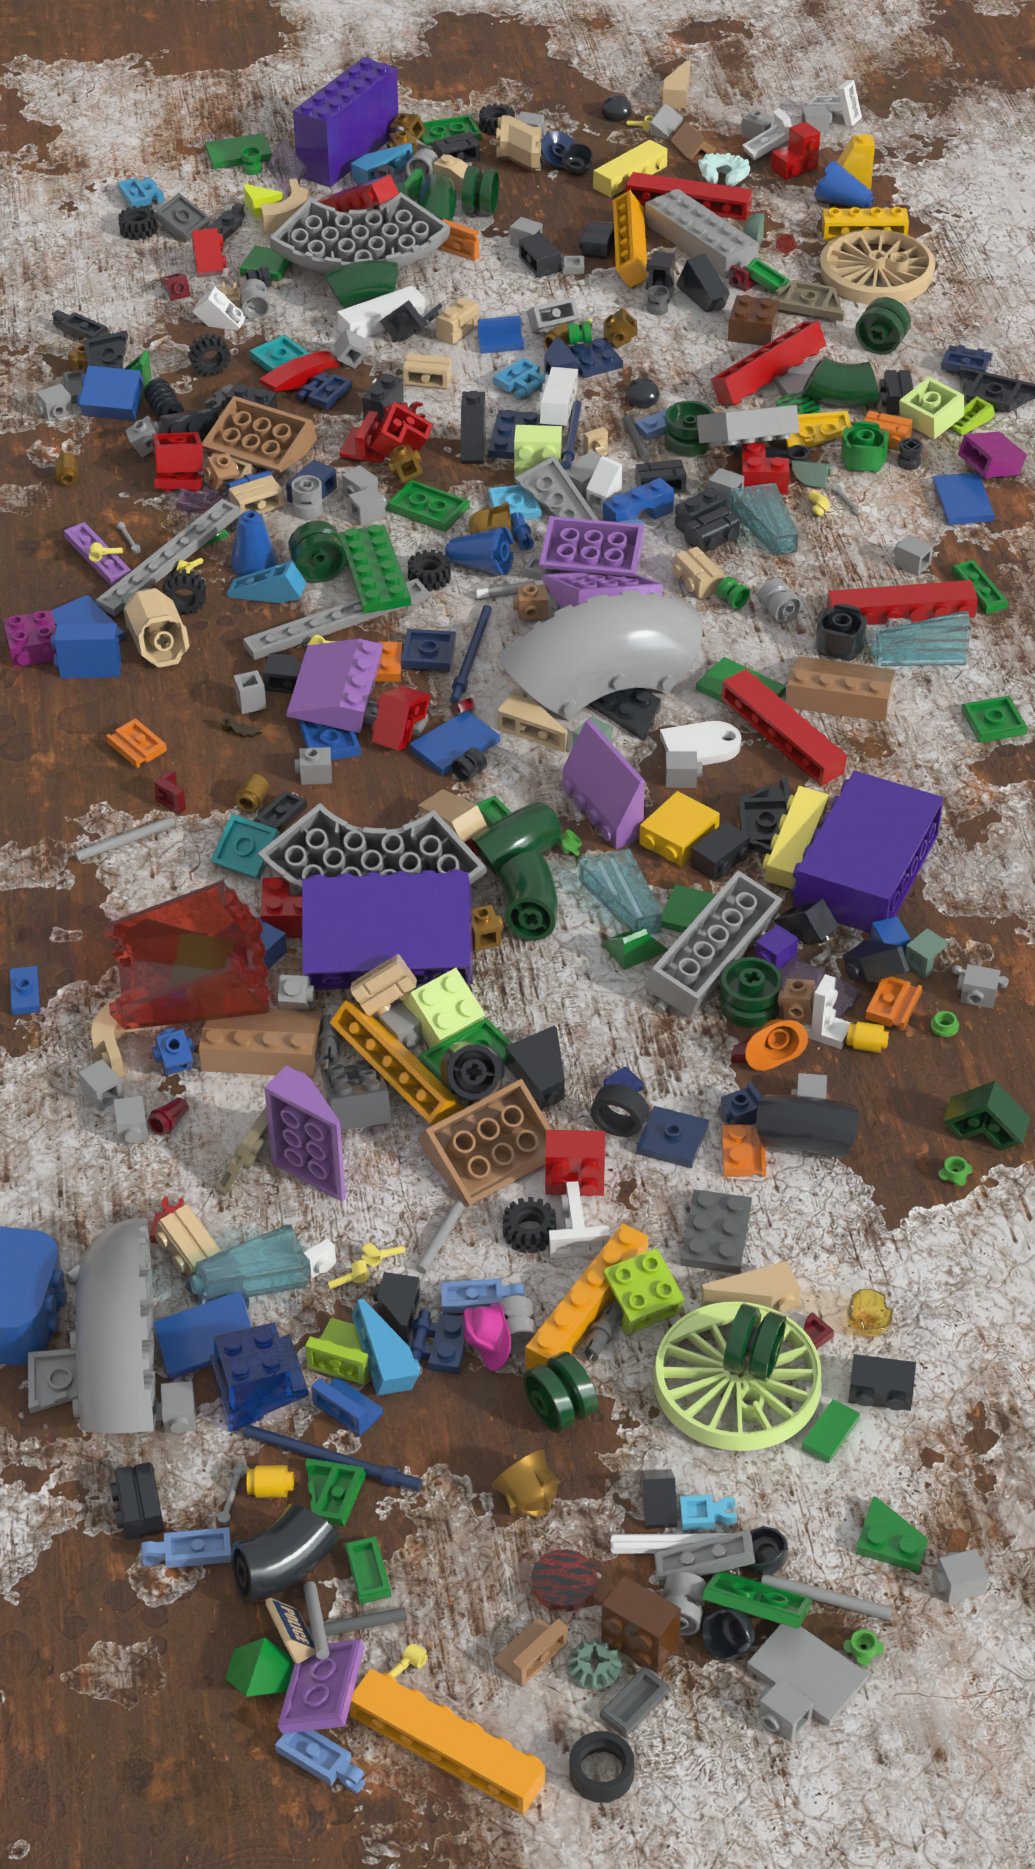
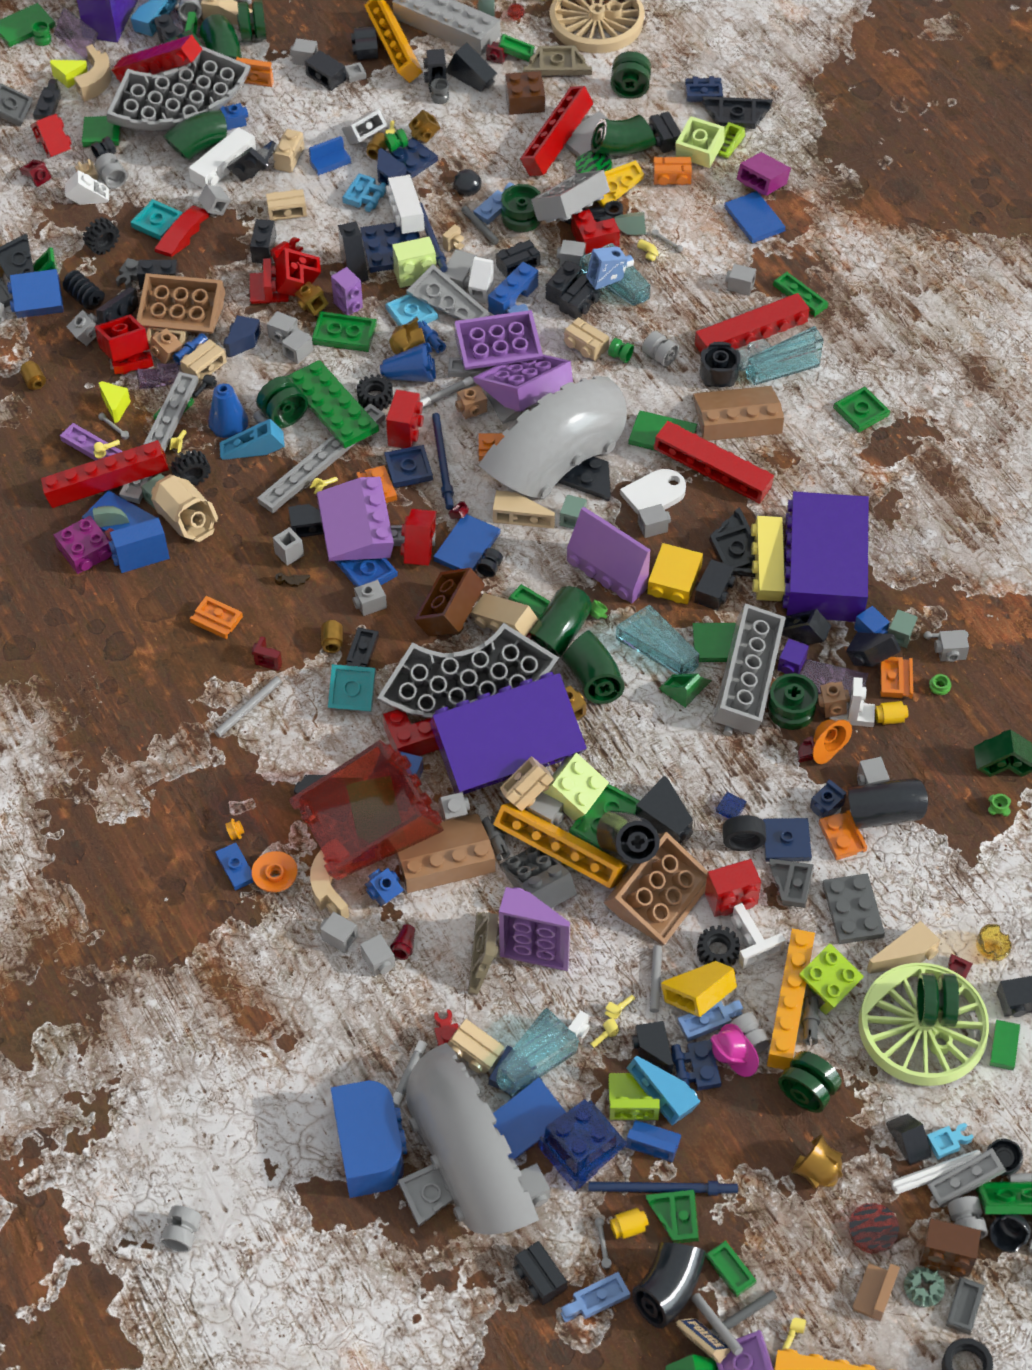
camera: 20 degrees left, 10 degrees up
light grey wheel [291,475,323,520] -> none
dark blue plate [296,372,352,410] -> none
green brick [841,421,889,473] -> none
black wheel [898,438,923,470] -> none
none -> red brick [41,440,169,508]
none -> sand green brick [93,506,130,528]
none -> neon yellow slope [99,381,131,423]
none -> blue brick [220,103,249,130]
none -> light orange plate [225,818,244,840]
none -> orange dish [252,851,298,892]
none -> medium lavender brick [331,267,363,315]
none -> red brick [386,389,424,449]
none -> reddish brown brick [414,567,485,636]
none -> medium blue torso [586,247,634,290]
none -> yellow slope [661,961,737,1017]
none -> dark grey wing [769,859,814,908]

